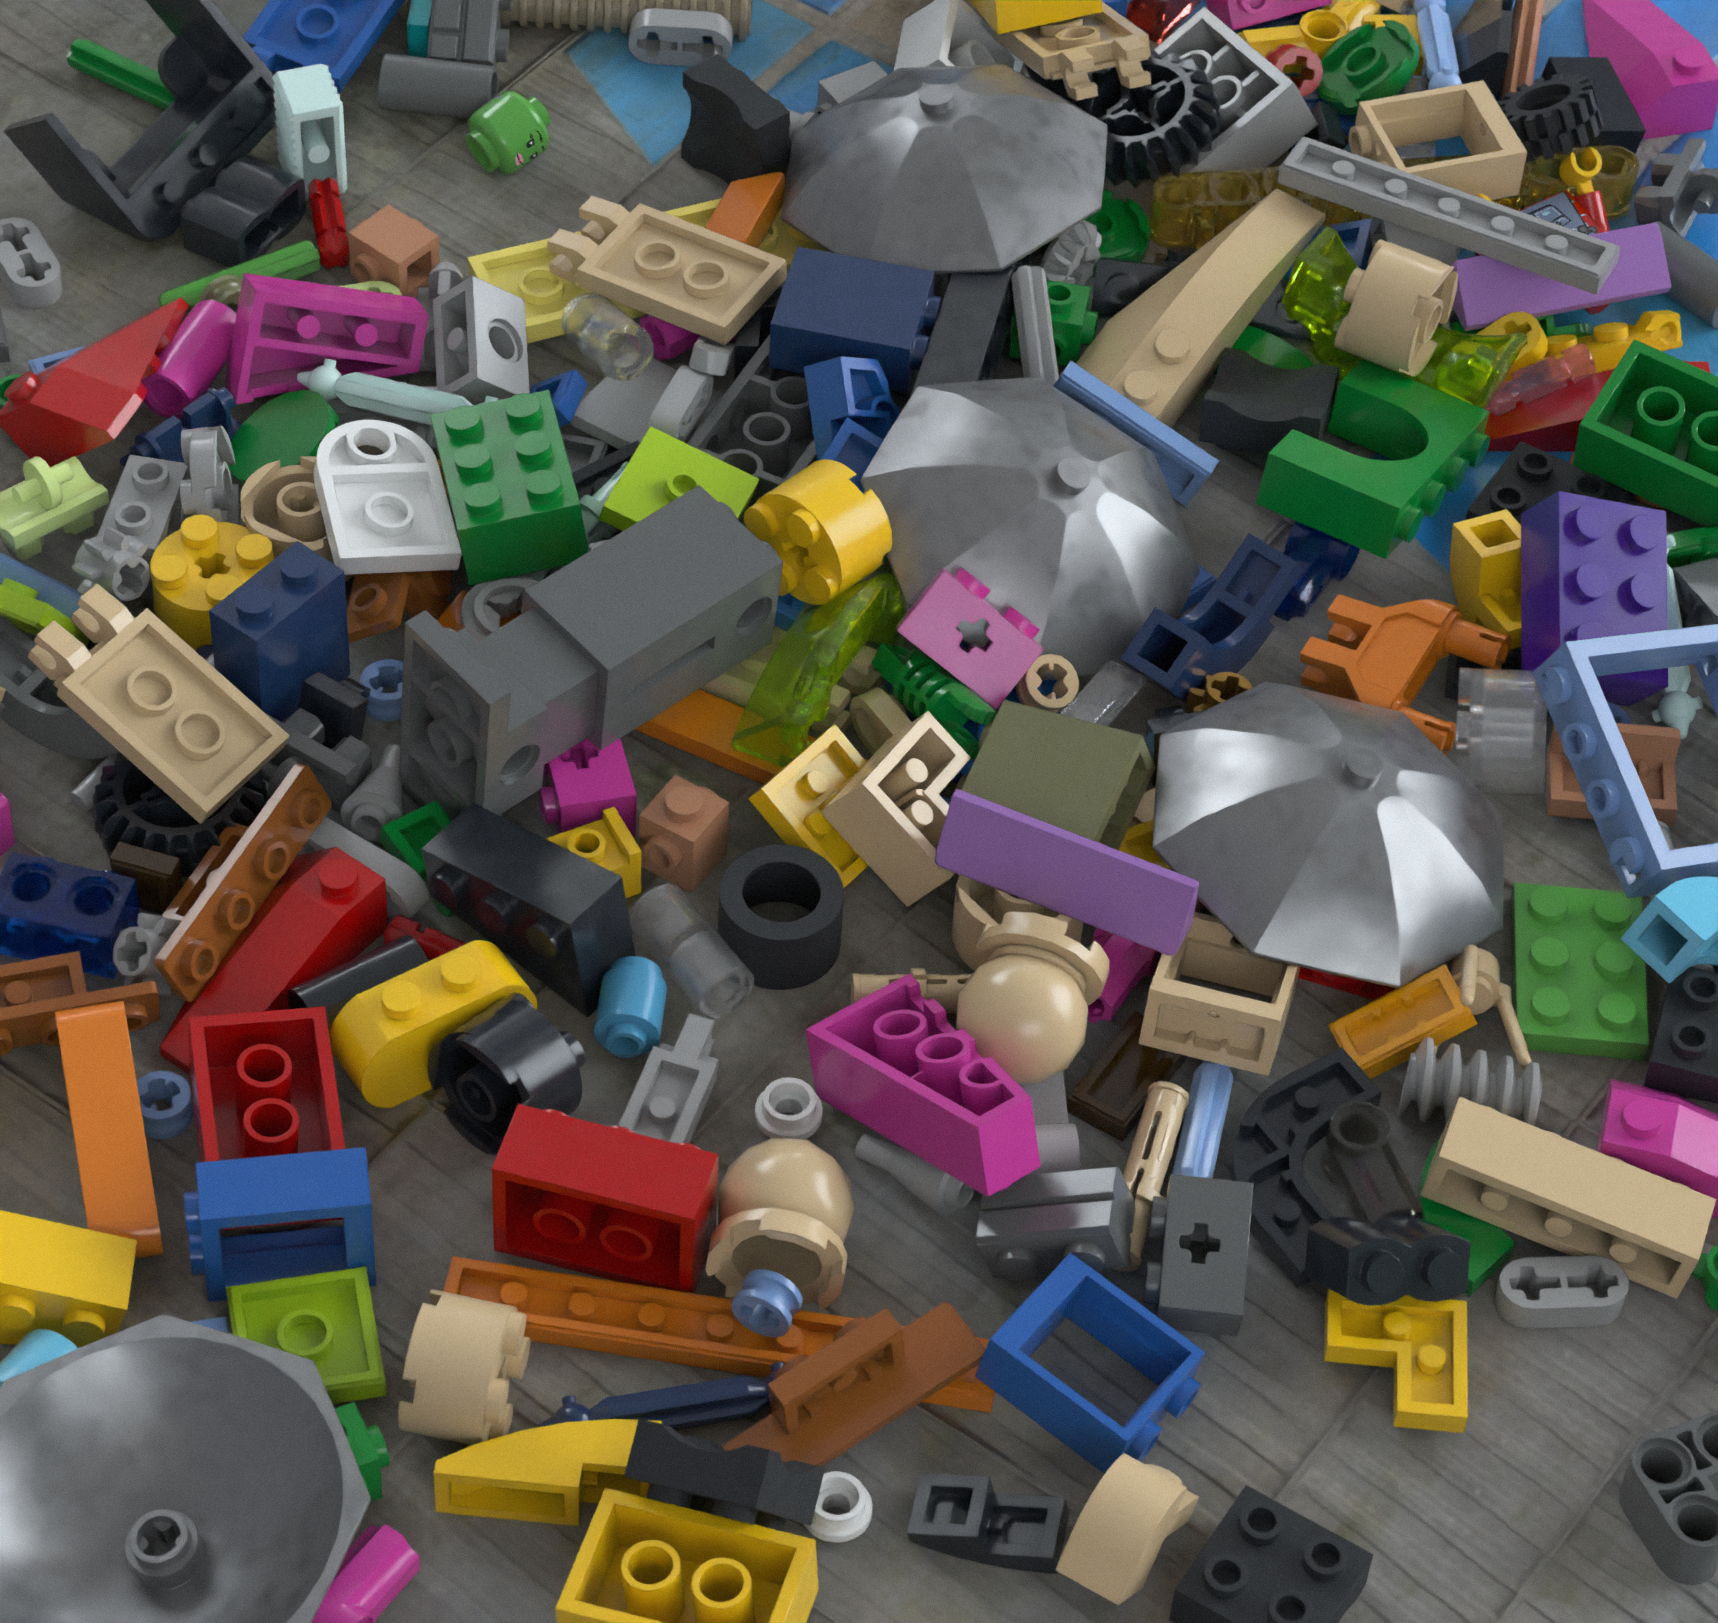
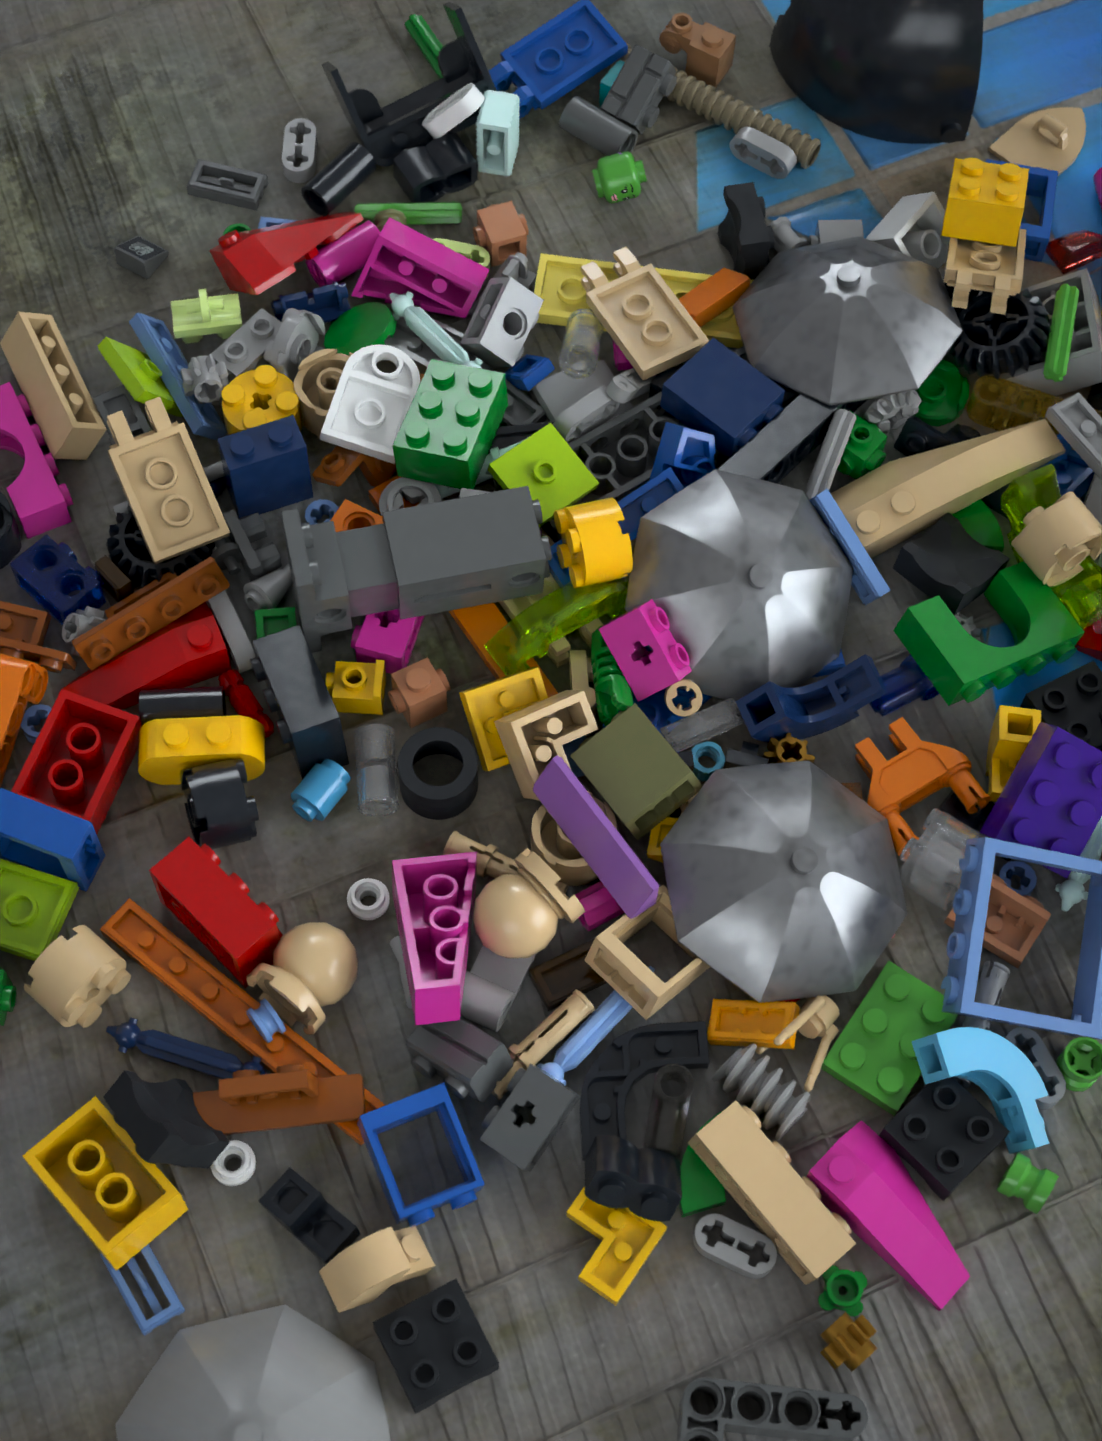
camera: 30 degrees right, 15 degrees up
black tile [298,672,371,750] -> none
red axle [308,177,350,269] -> none
yellow slope [434,1419,662,1526] -> none
light grey hinge [618,1013,719,1143] -> none
none -> black pin [301,142,376,216]
none -> white beam [422,83,485,139]
none -> bright green axle [1043,284,1079,382]

